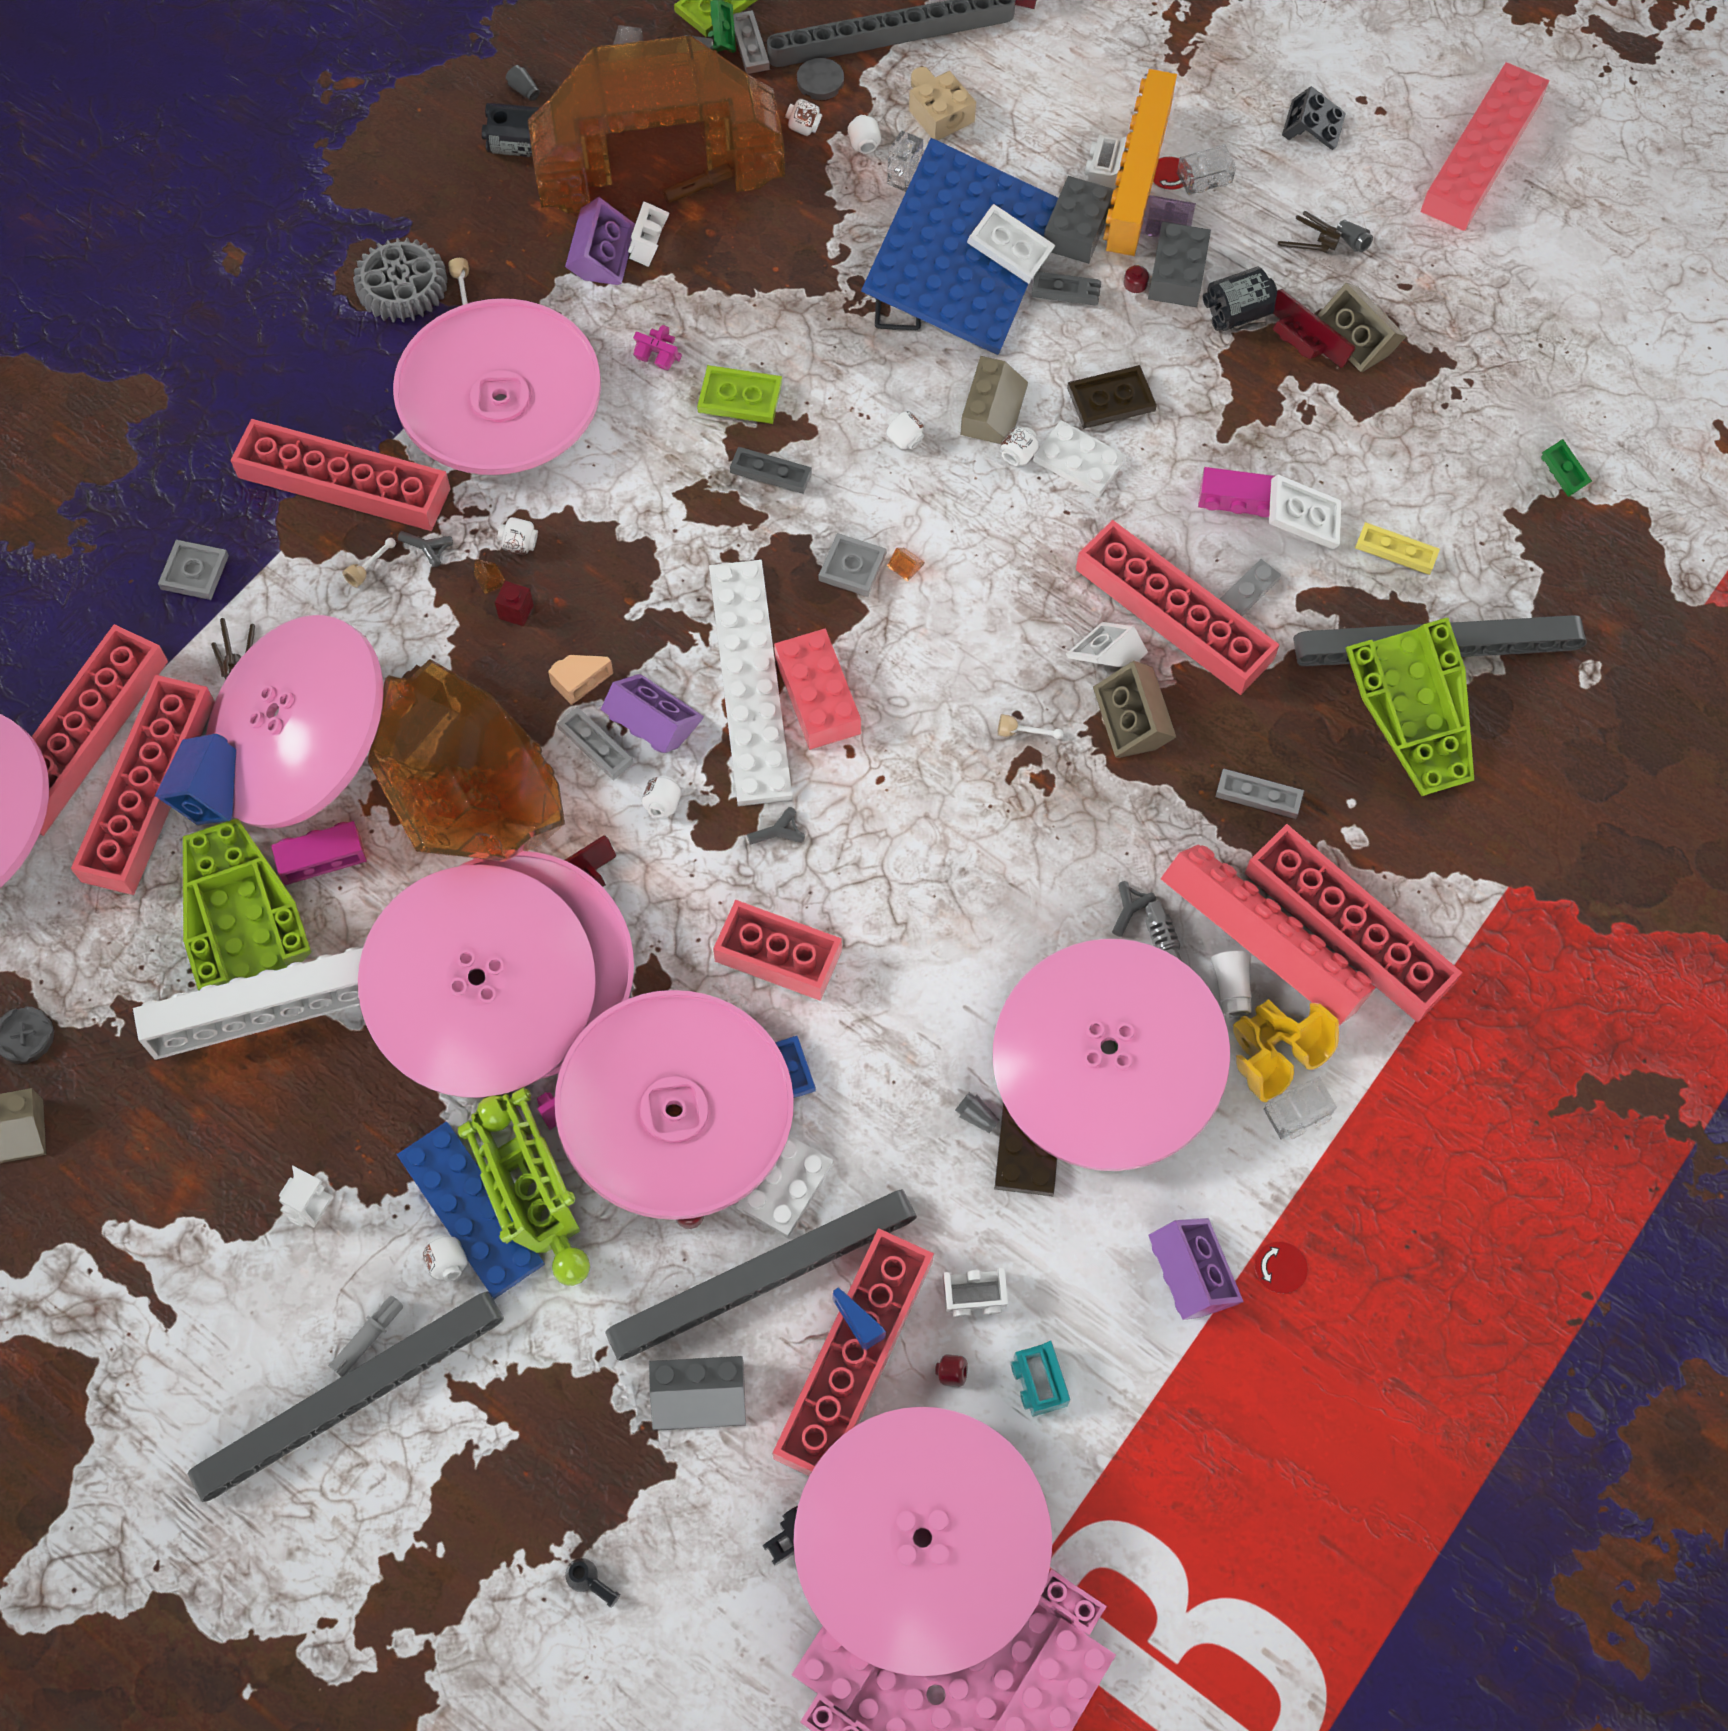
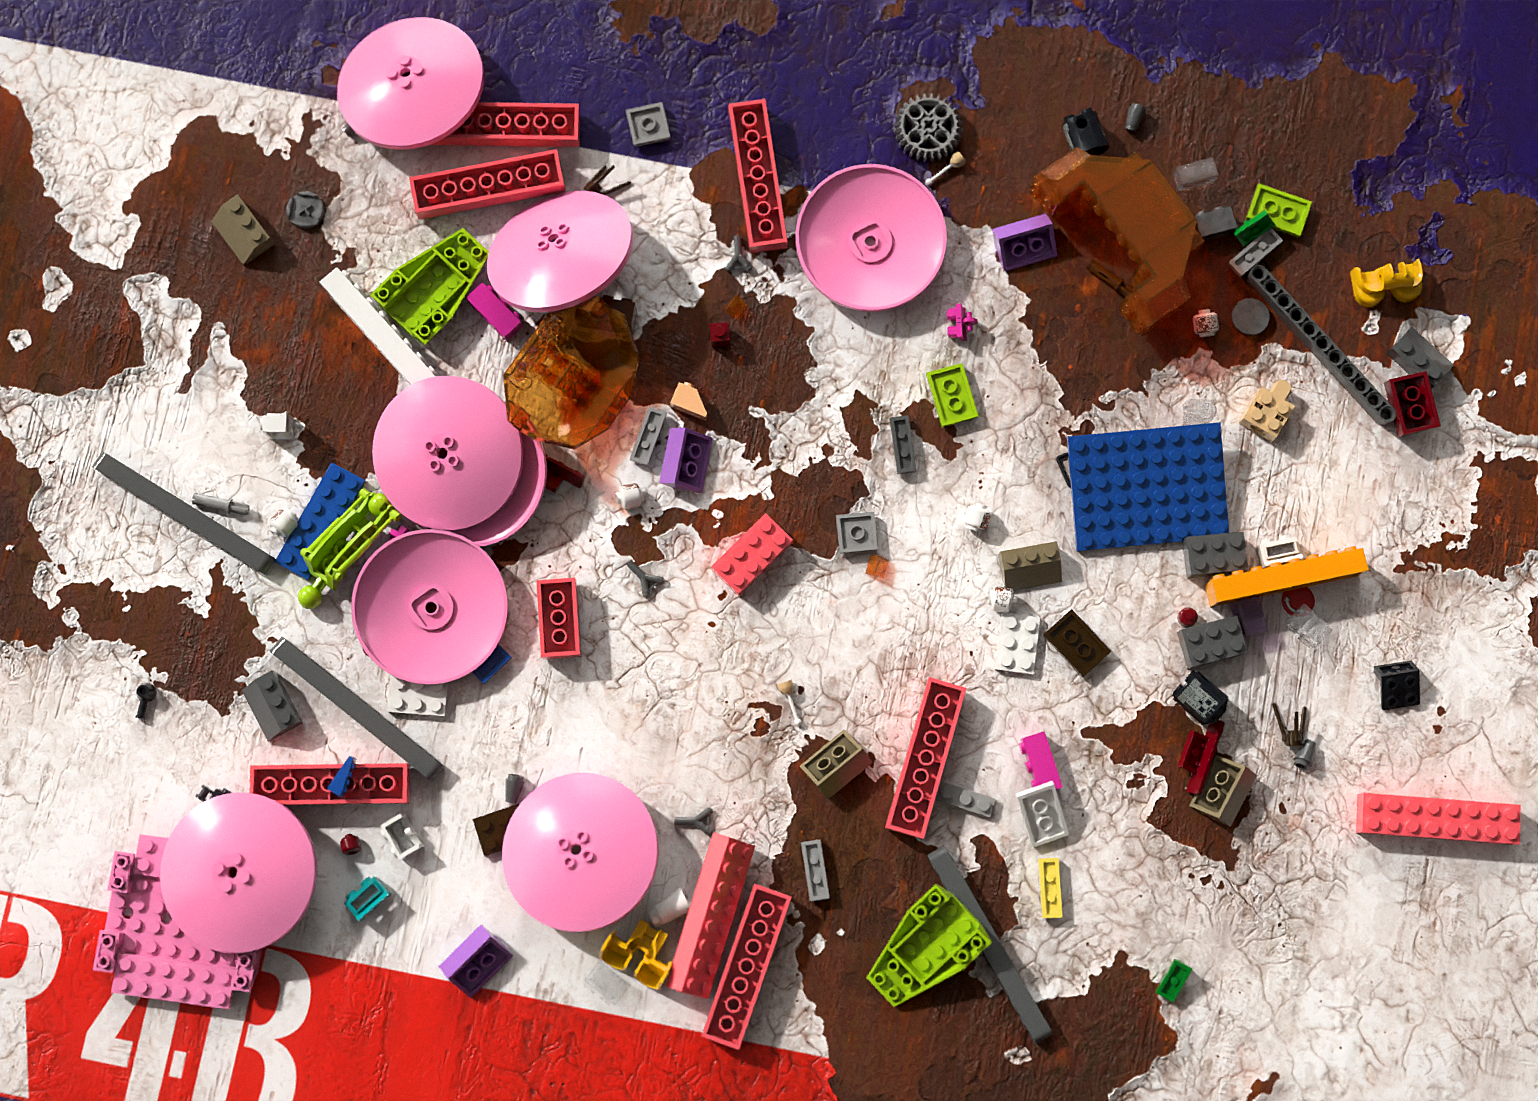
camera: 65 degrees right, 15 degrees up
blue slope [155,734,236,825] -> none
hinge [342,538,396,588] -> none
white head [497,517,538,555] -> none
white window [628,202,669,267] -> none
white plate [709,560,793,806] -> none
white head [848,115,881,154] -> none
white plate [967,204,1055,284] -> none
dark grey hinge [1031,271,1101,305] -> none
white slope [1066,622,1148,667] -> none
light grey hinge [1145,901,1182,961] -> none
red sticker [1255,1242,1308,1294] -> none

